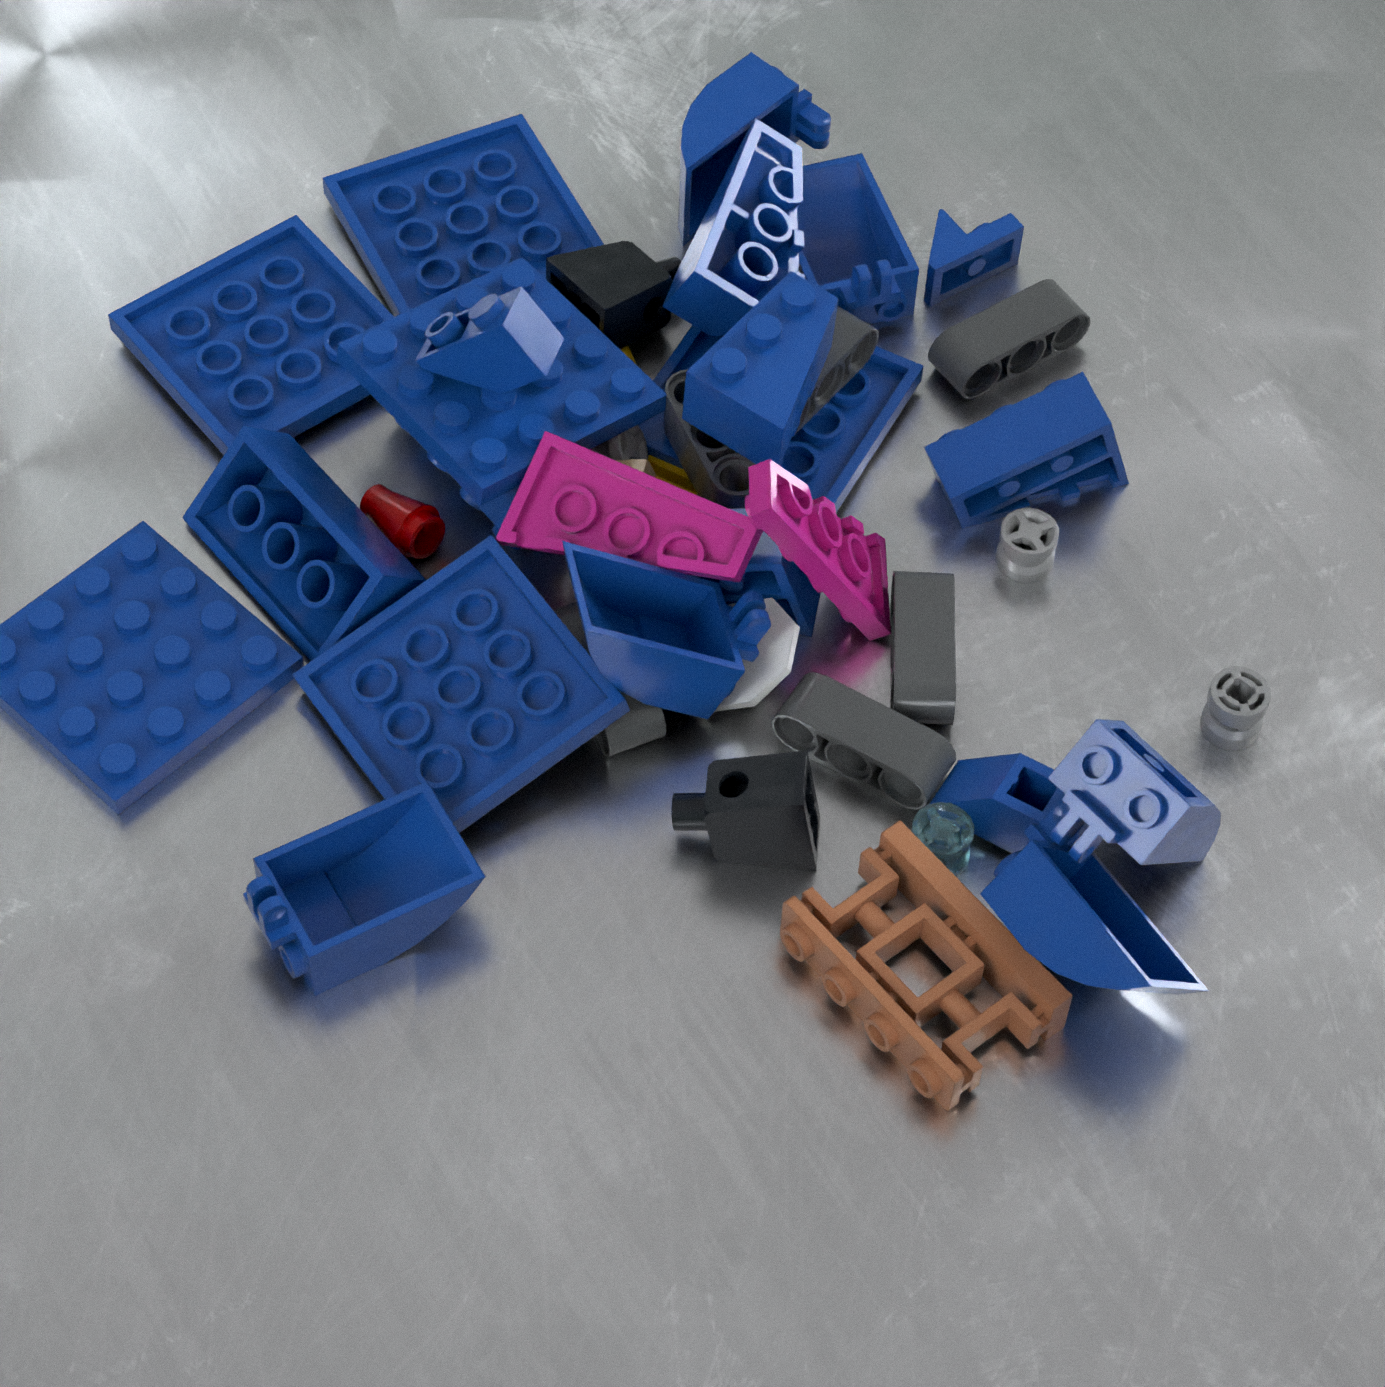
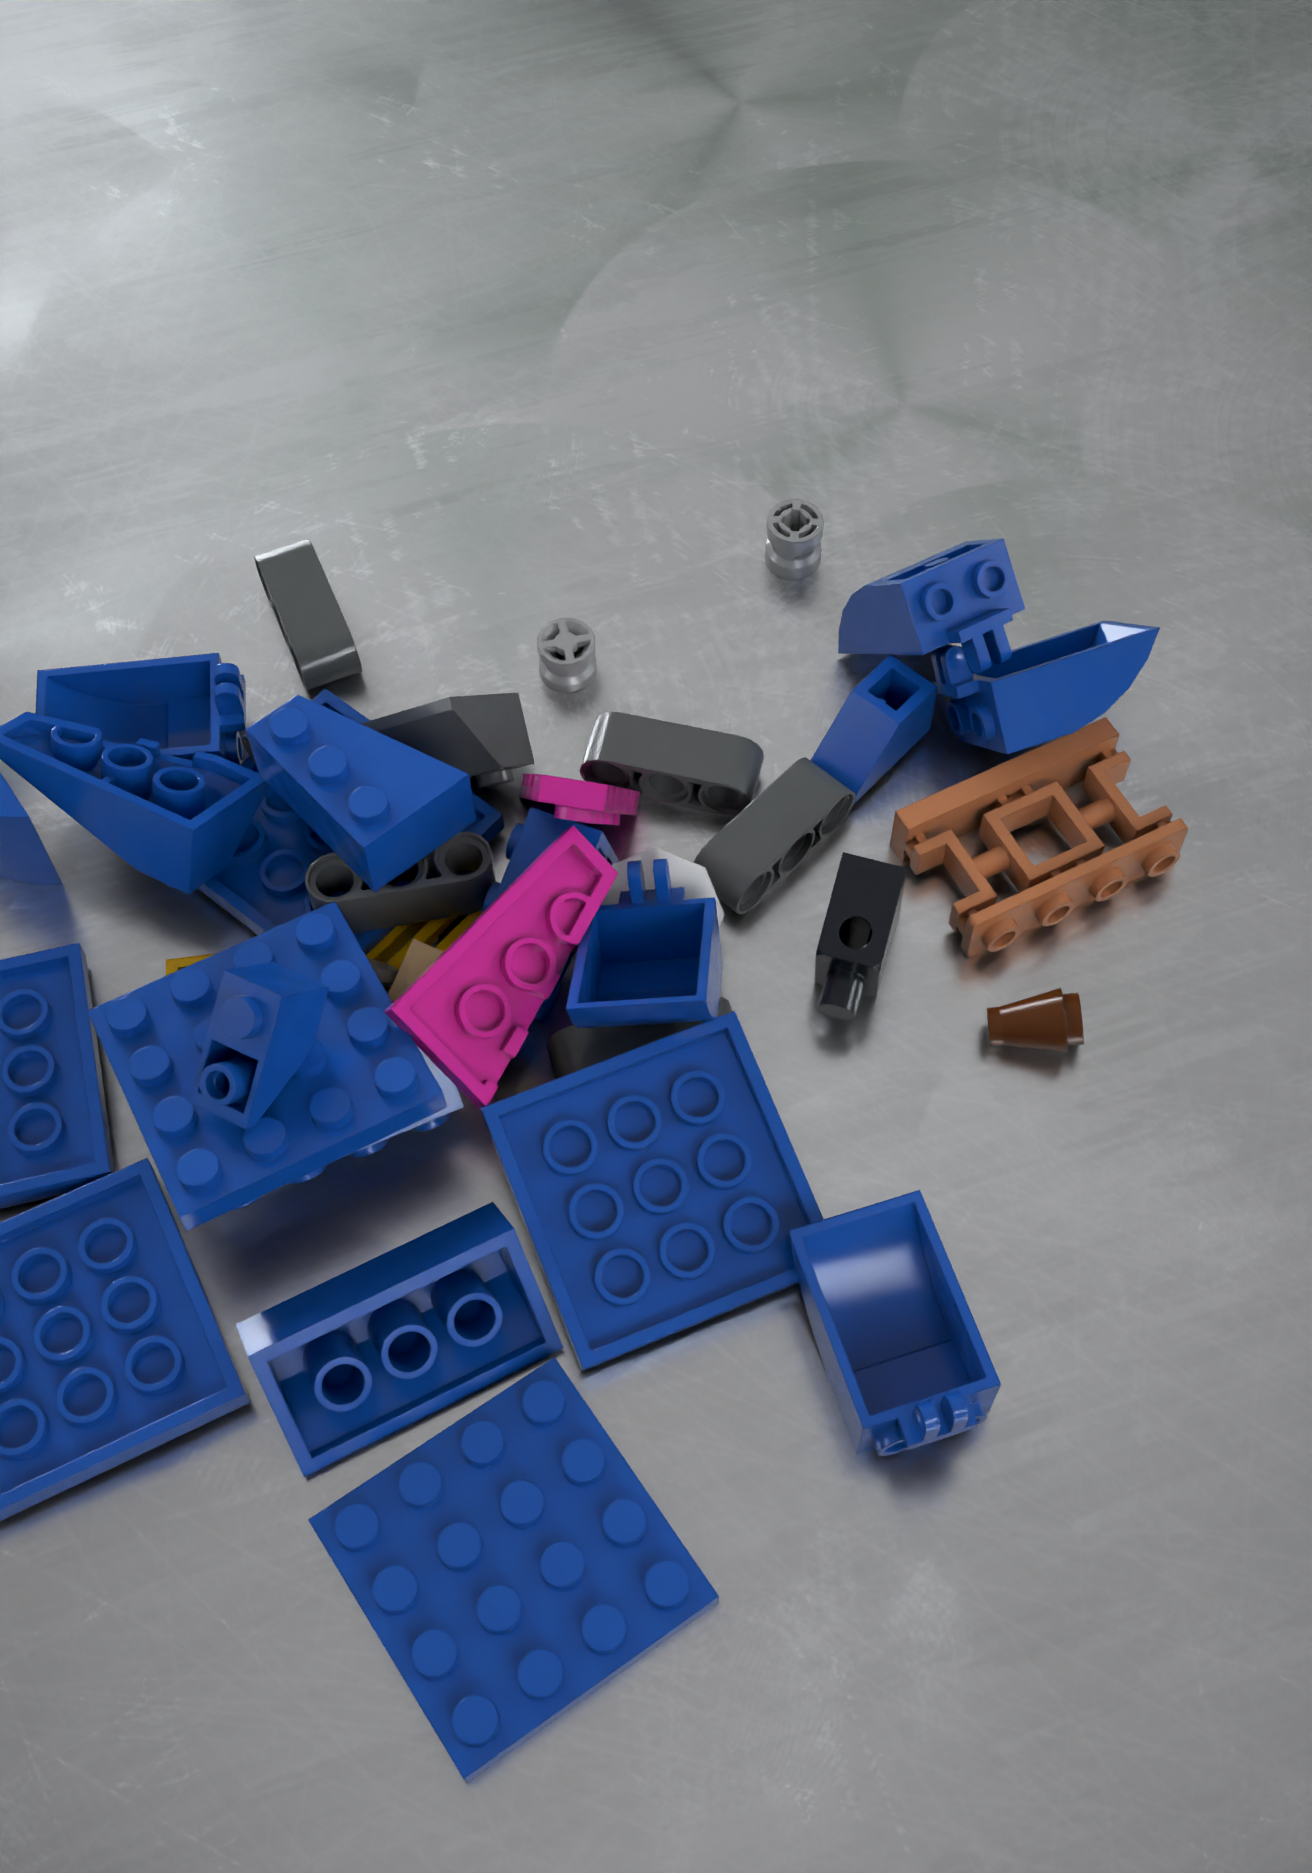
camera: 75 degrees left, 5 degrees up
red cone [360,484,445,559] -> none
black torso [546,241,681,349] -> none
clear light blue wheel [911,802,974,877] -> none
blue slope [923,209,1024,307] -> none
blue wedge [924,372,1129,529] -> none
none -> dark grey slope [360,693,535,788]
none -> reddish brown cone [987,988,1084,1053]

